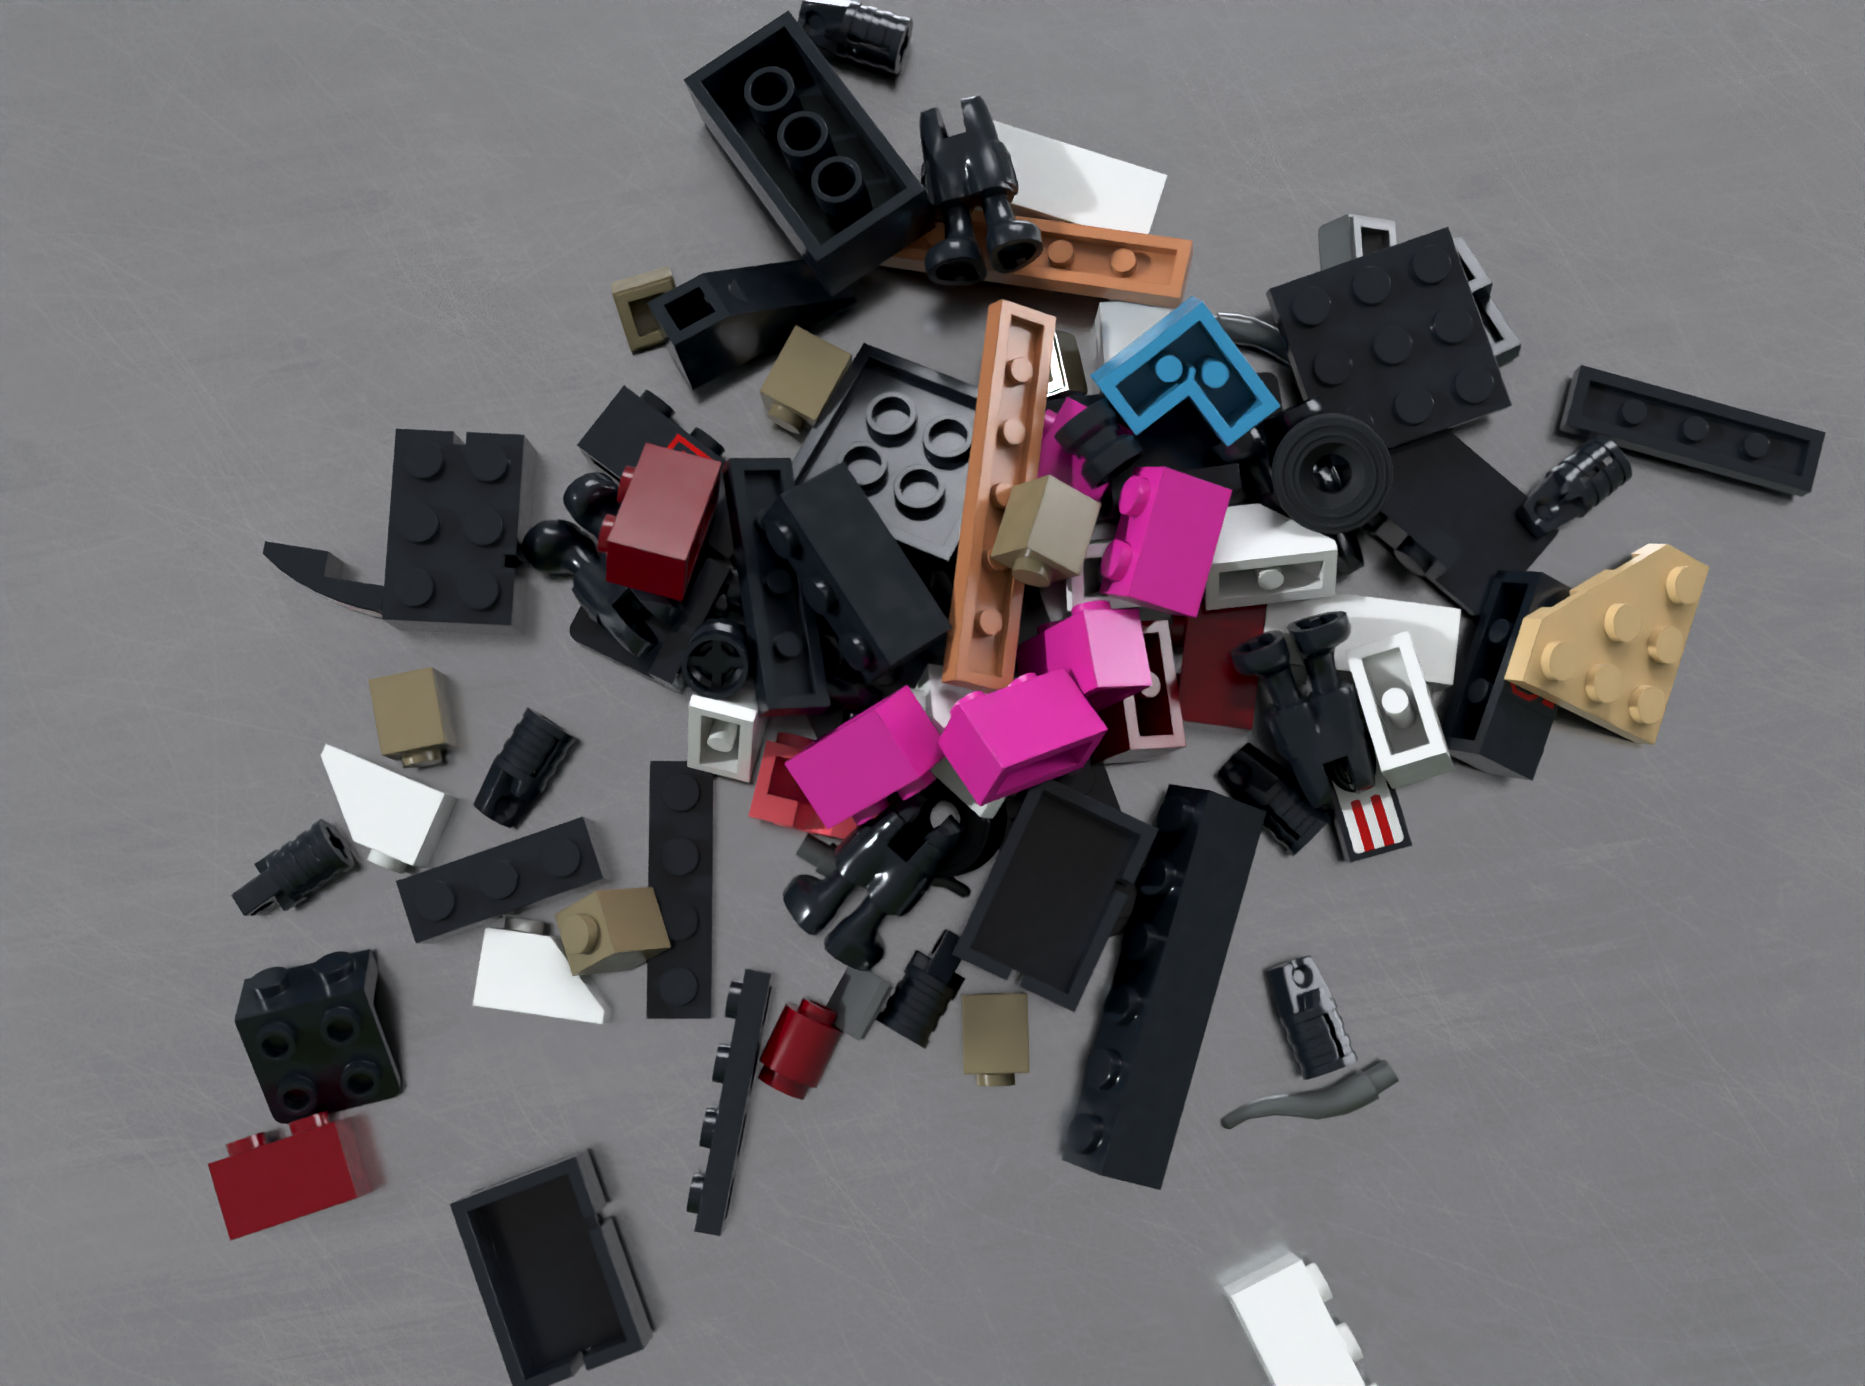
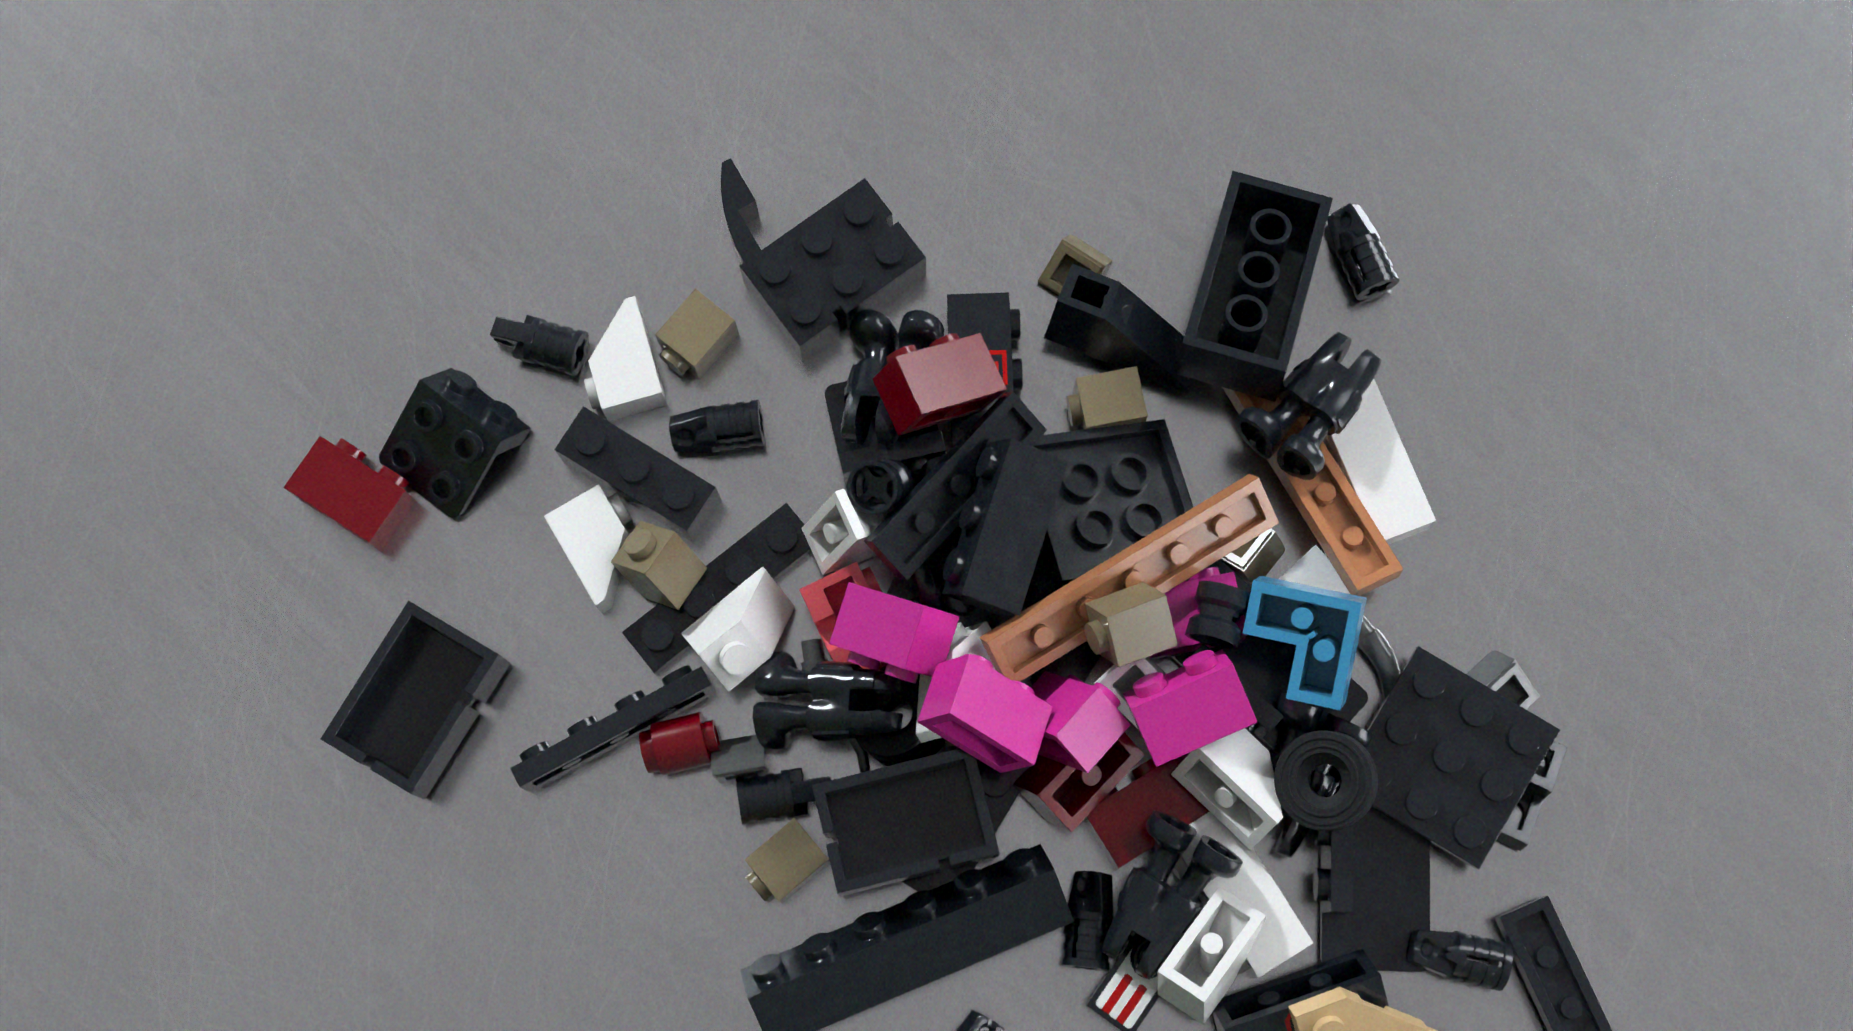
camera: 55 degrees right, 5 degrees down
none -> white slope [681,567,795,692]

